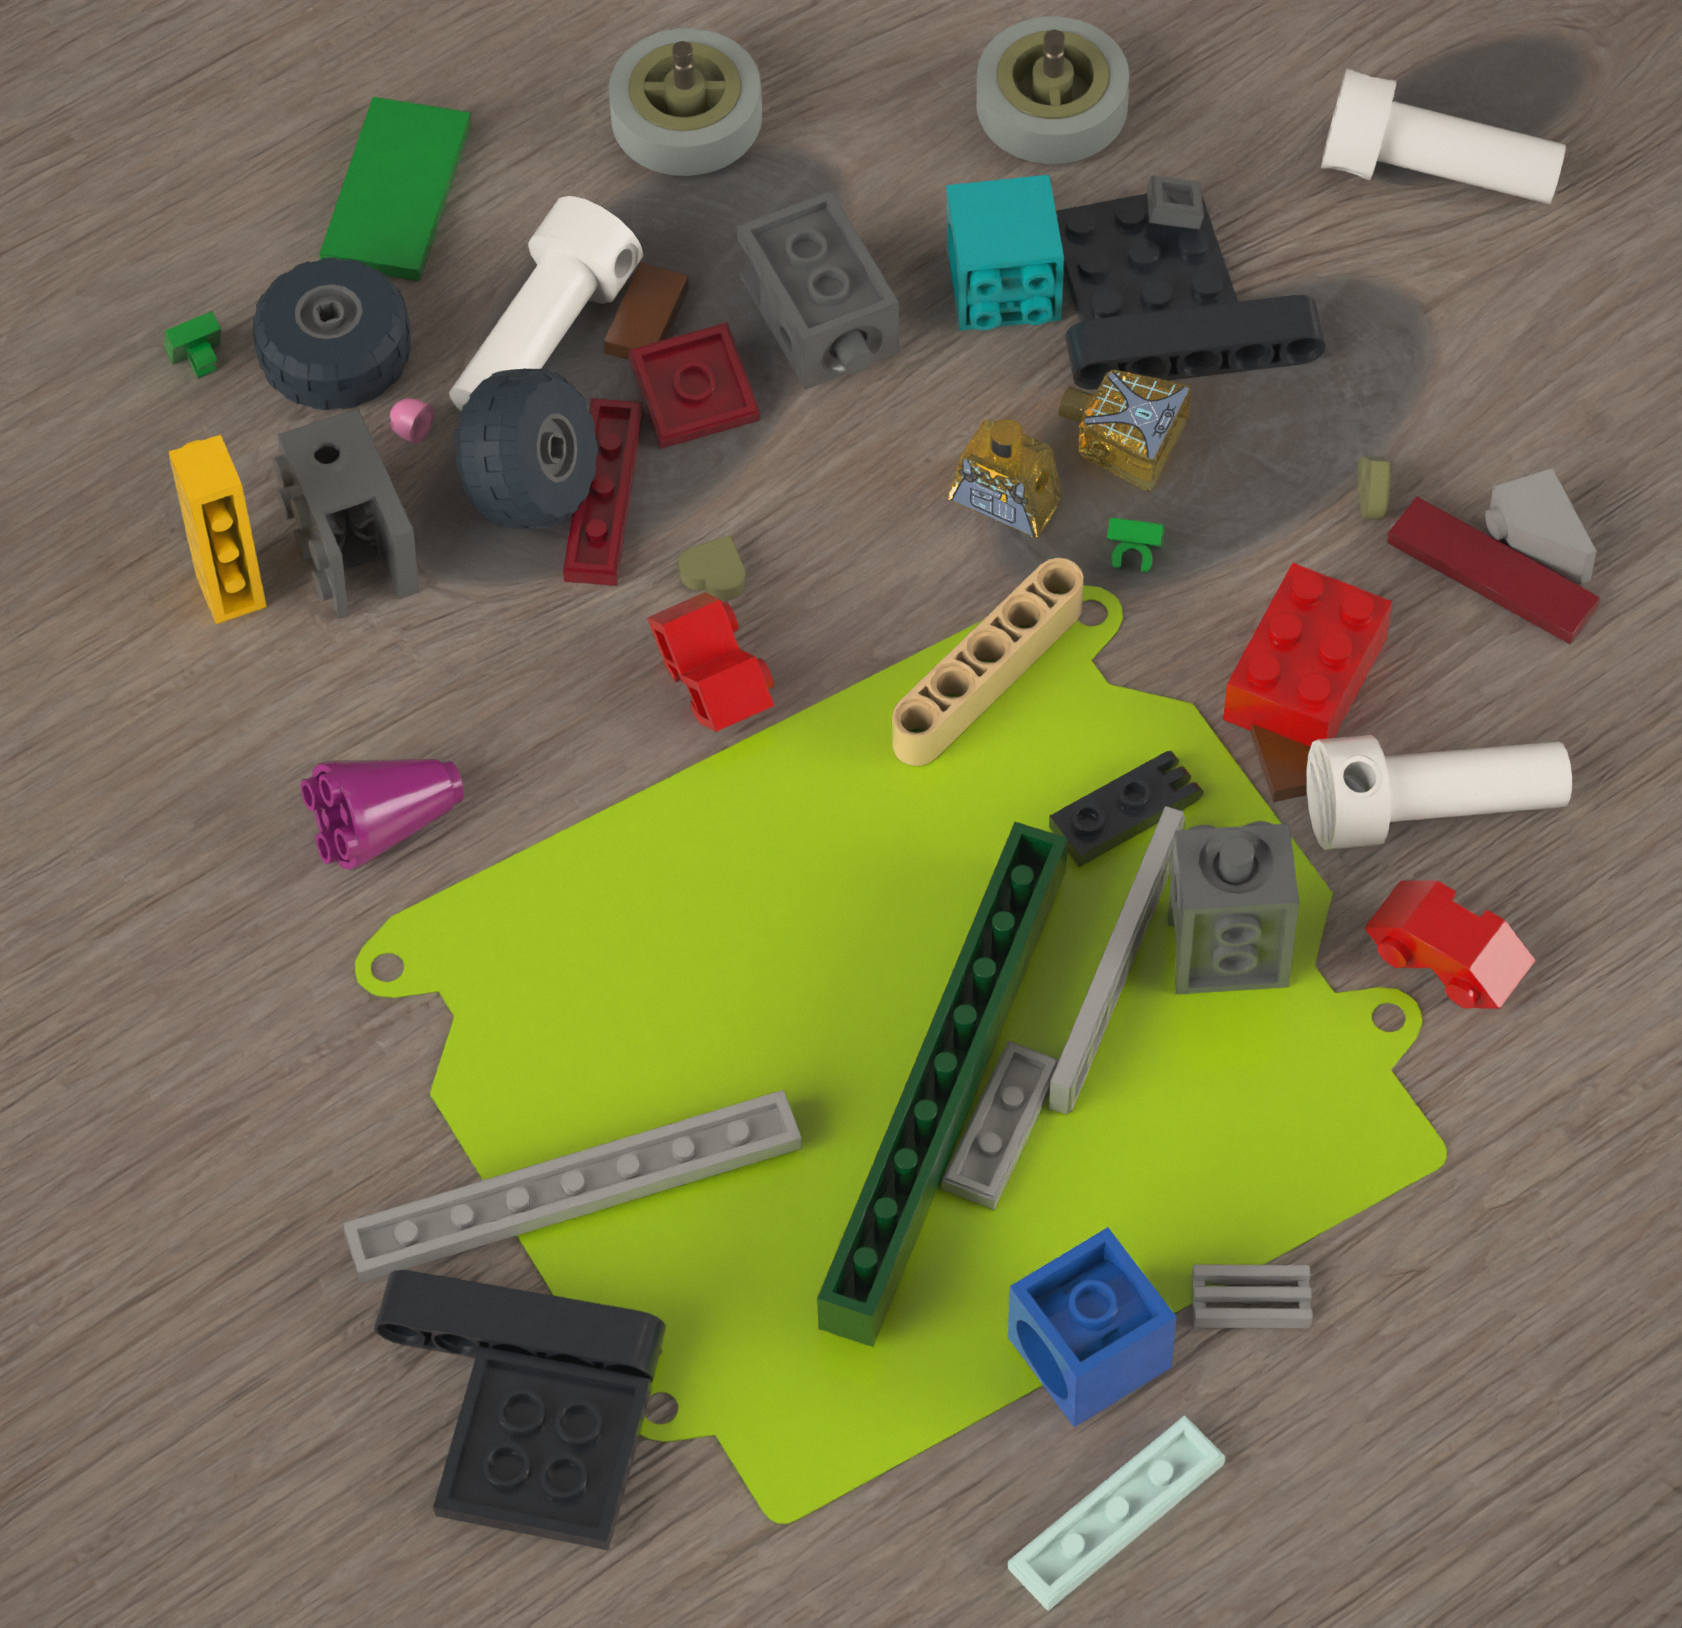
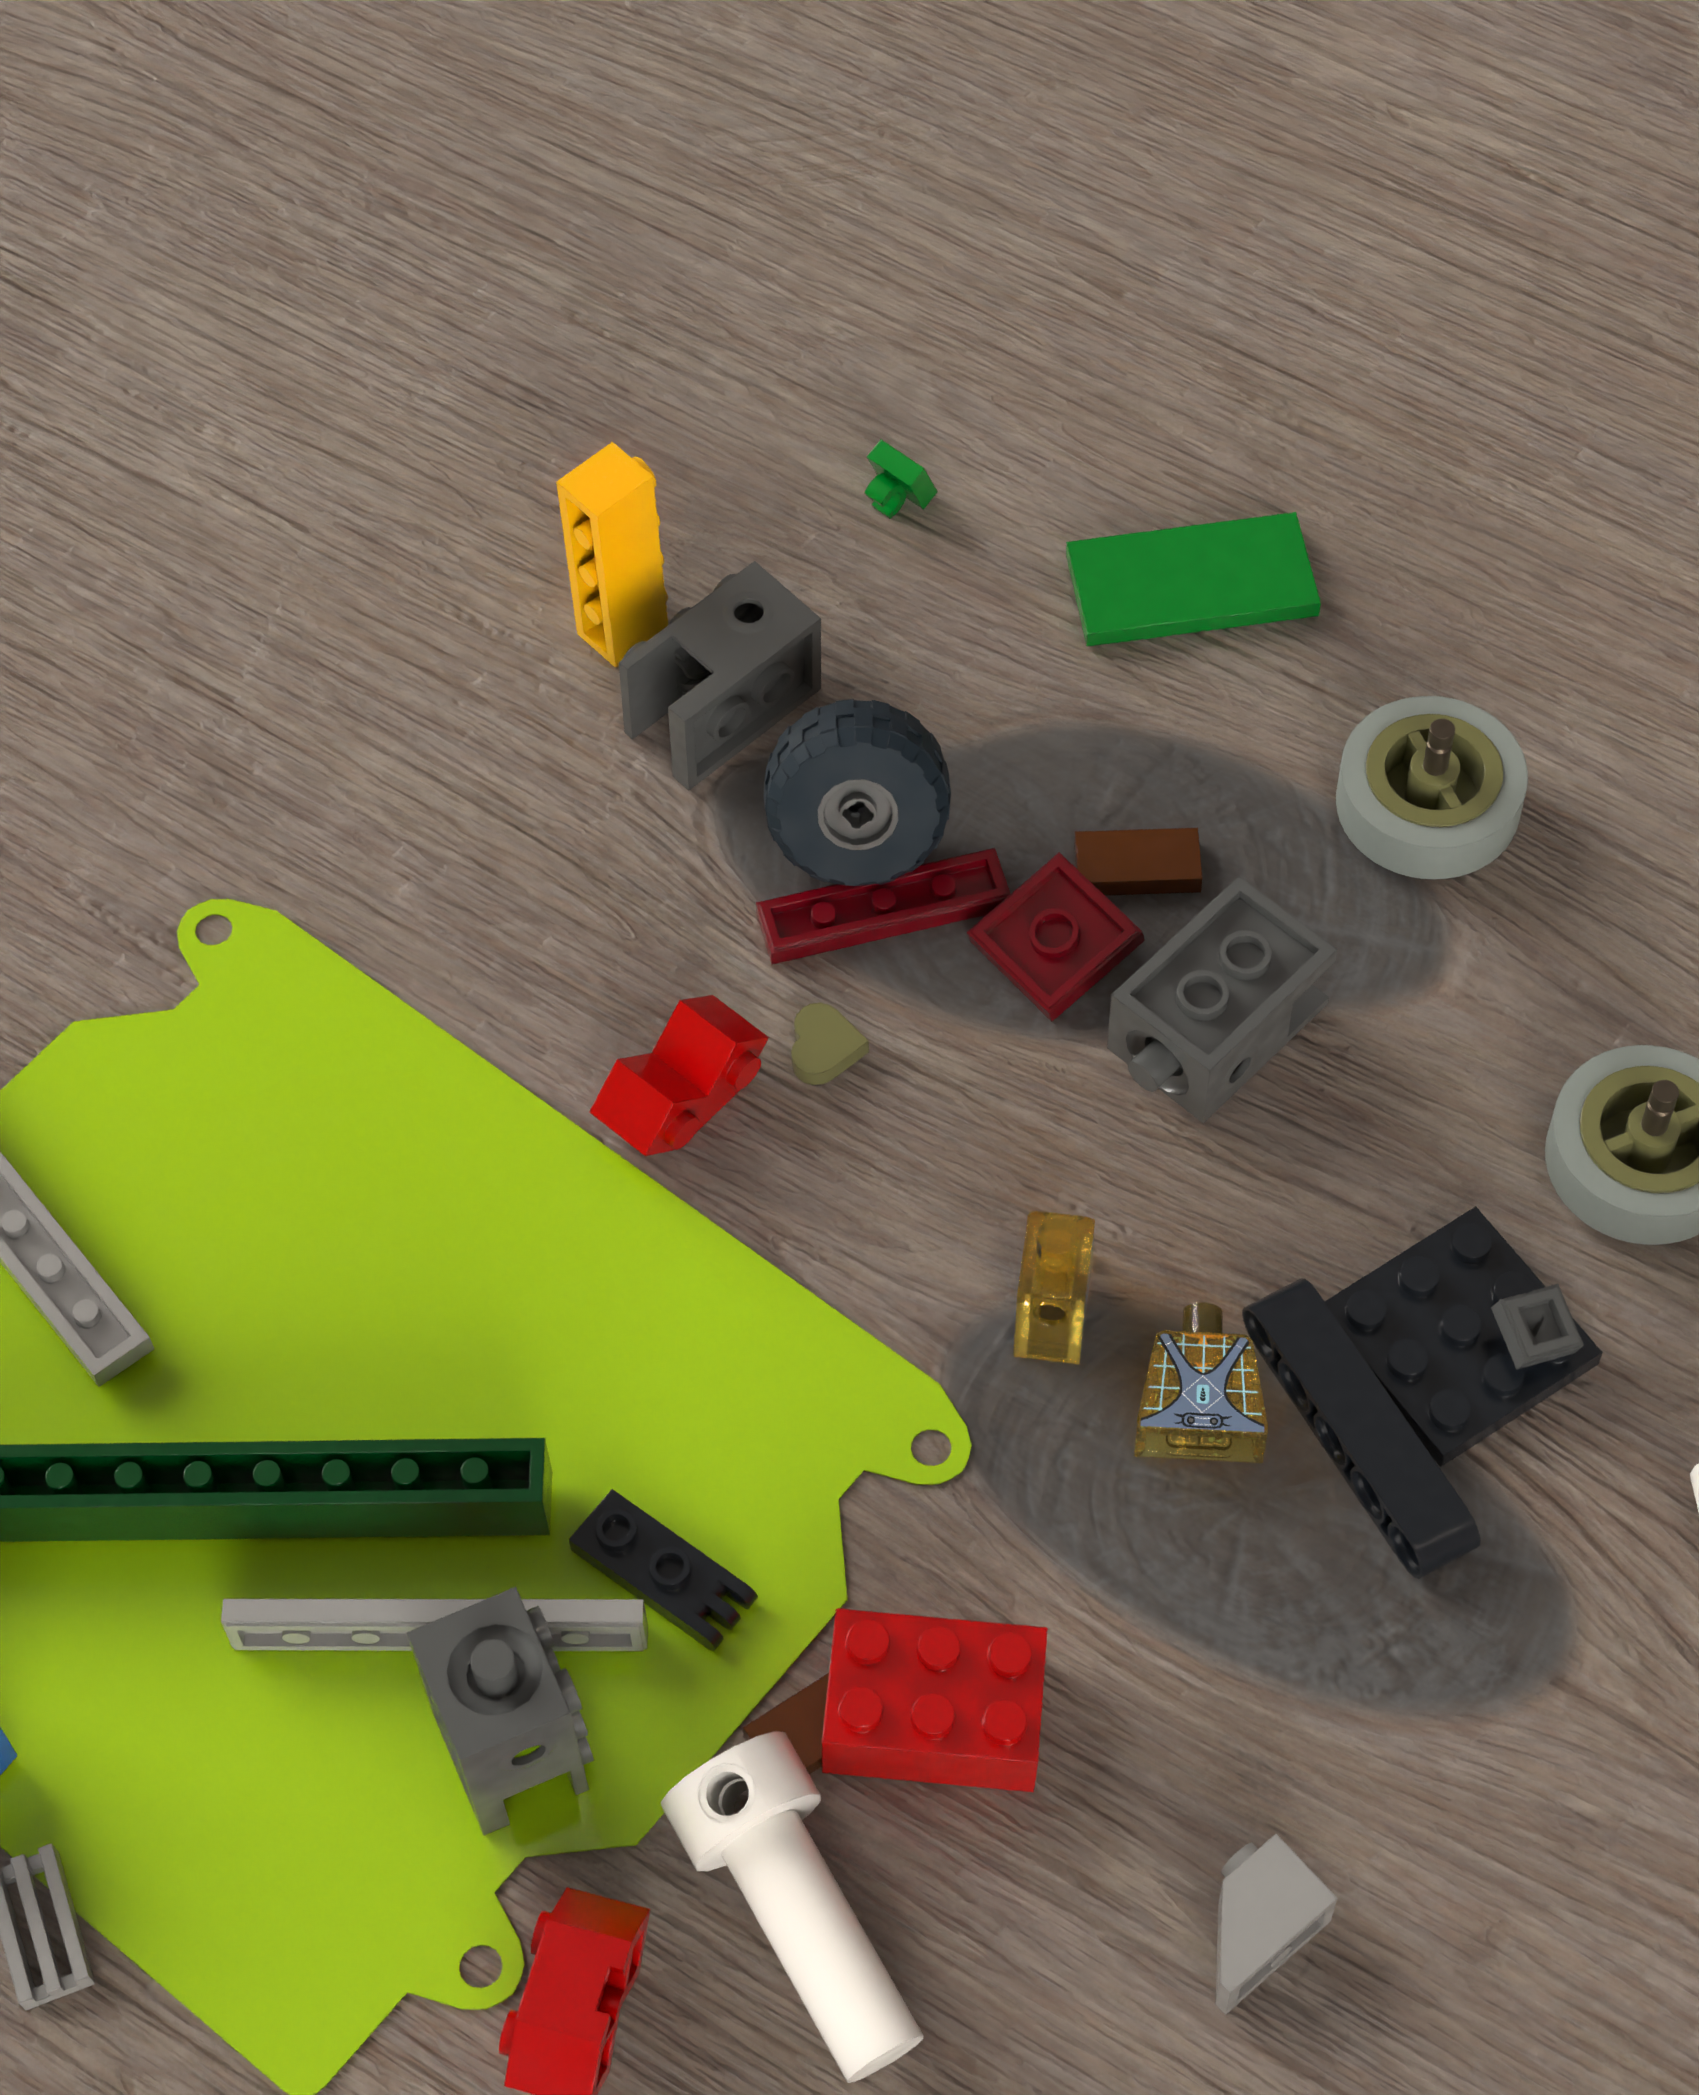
camera: 70 degrees right, 0 degrees up
black wheel [253,257,411,410] -> none
magenta cone [300,759,464,870] -> none
bright pink hinge [390,398,435,444] -> none
white piece [449,196,643,411] -> none
tan beam [892,558,1083,766] -> none
light grey tile [941,1041,1059,1210] -> none
teal brick [946,175,1064,331] -> none
green tile [1107,517,1165,573] -> none
olive tile [1357,456,1392,520] -> none
dark red tile [1387,496,1600,645] -> none

